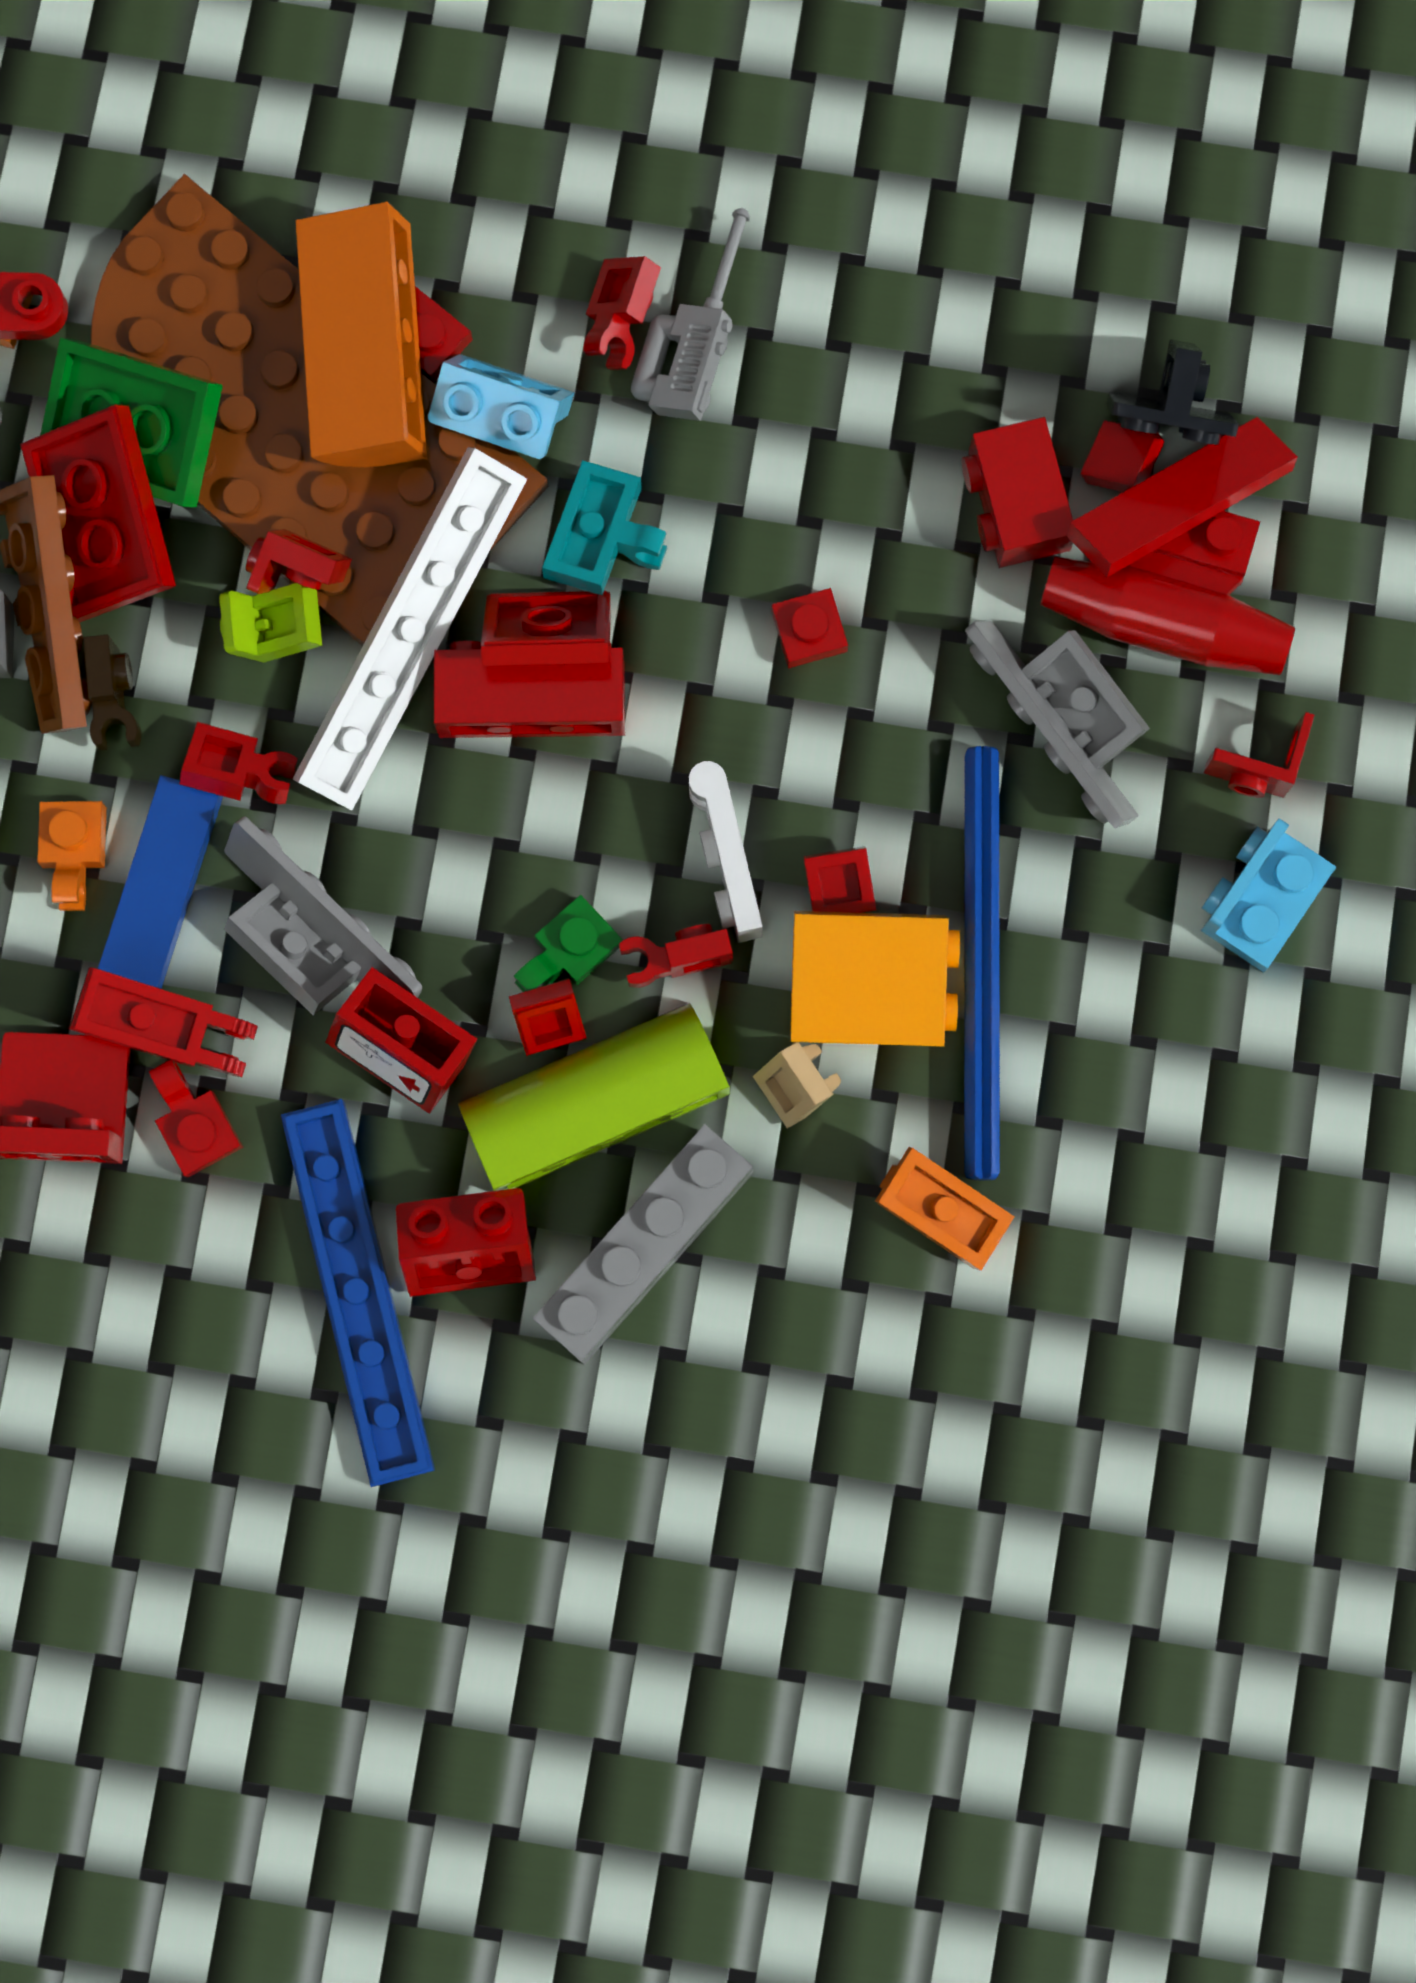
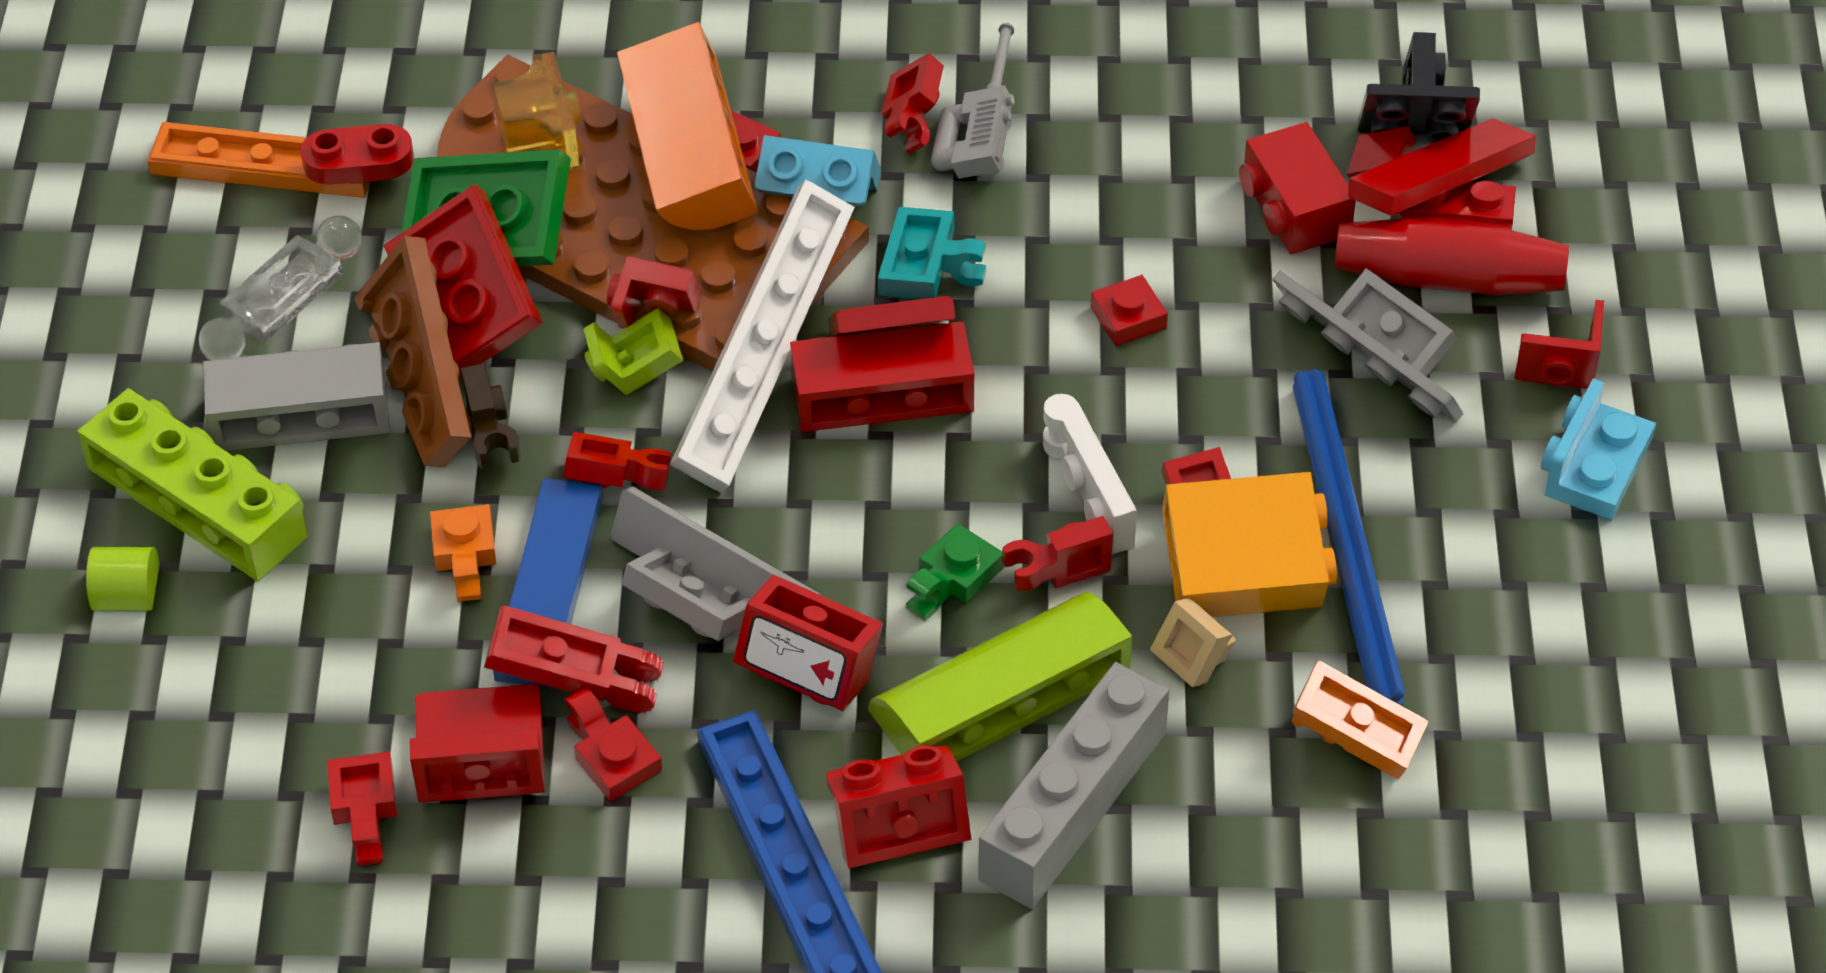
camera: 10 degrees left, 30 degrees down
red tile [508,979,587,1056] -> none
none -> clear yellow brick [493,52,581,170]

